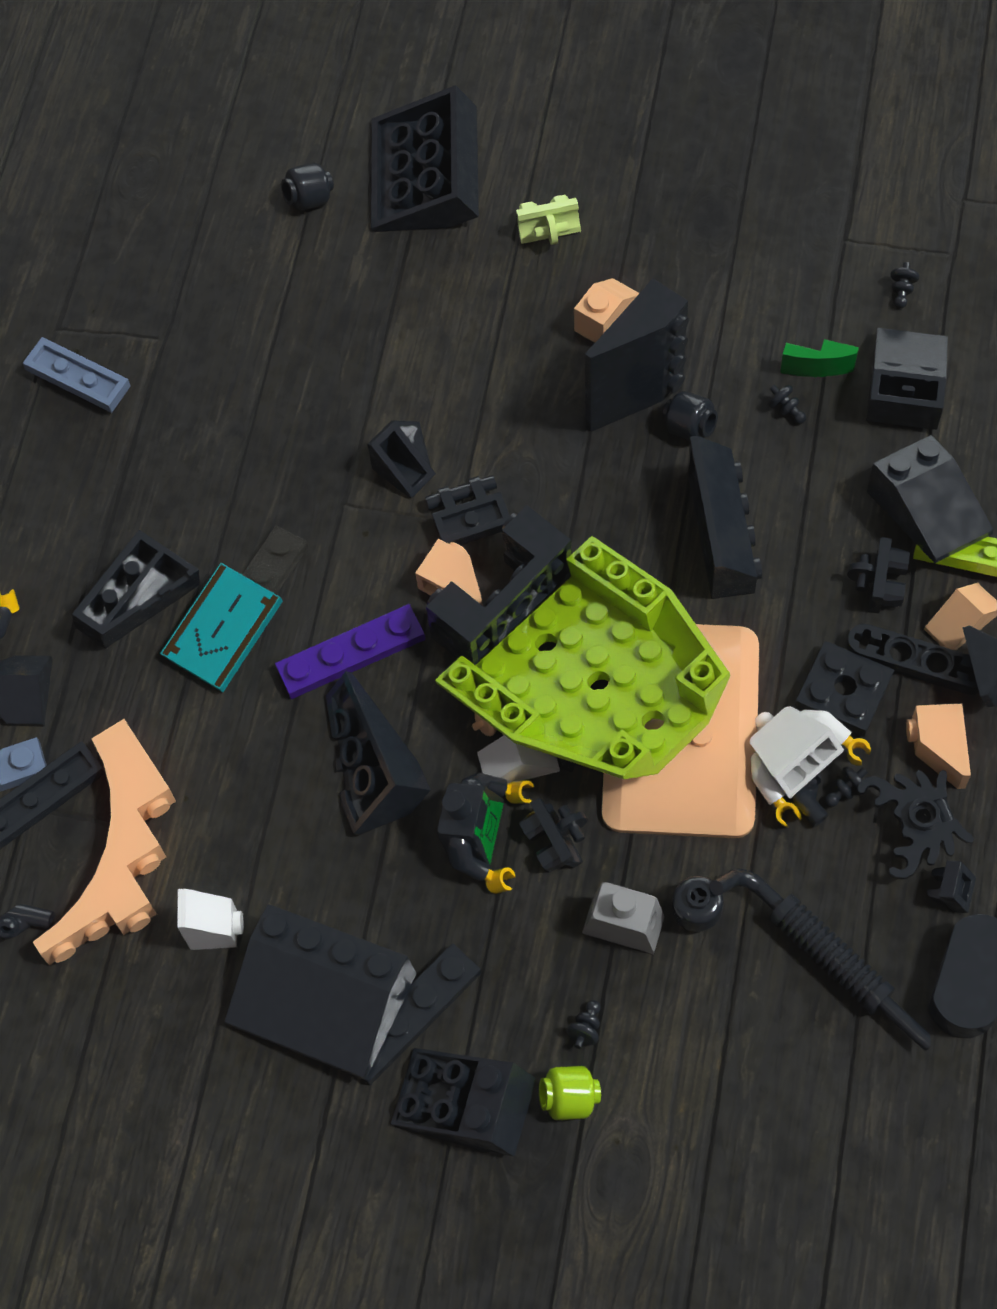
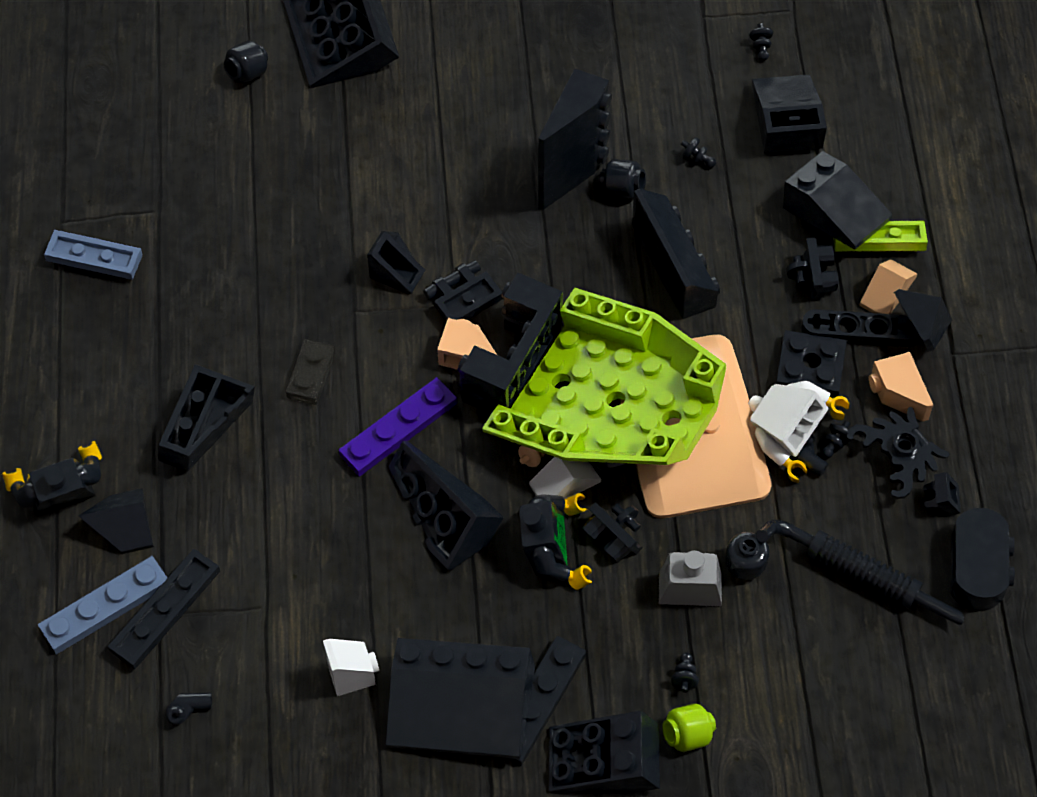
camera: 20 degrees left, 5 degrees down
light nougat arch [33,719,176,965] -> none
teal tile [160,563,283,692] -> none
yellowish green hips [516,195,581,245] -> none
light nougat slope [574,278,639,342] -> none
green slope [780,339,859,377] -> none

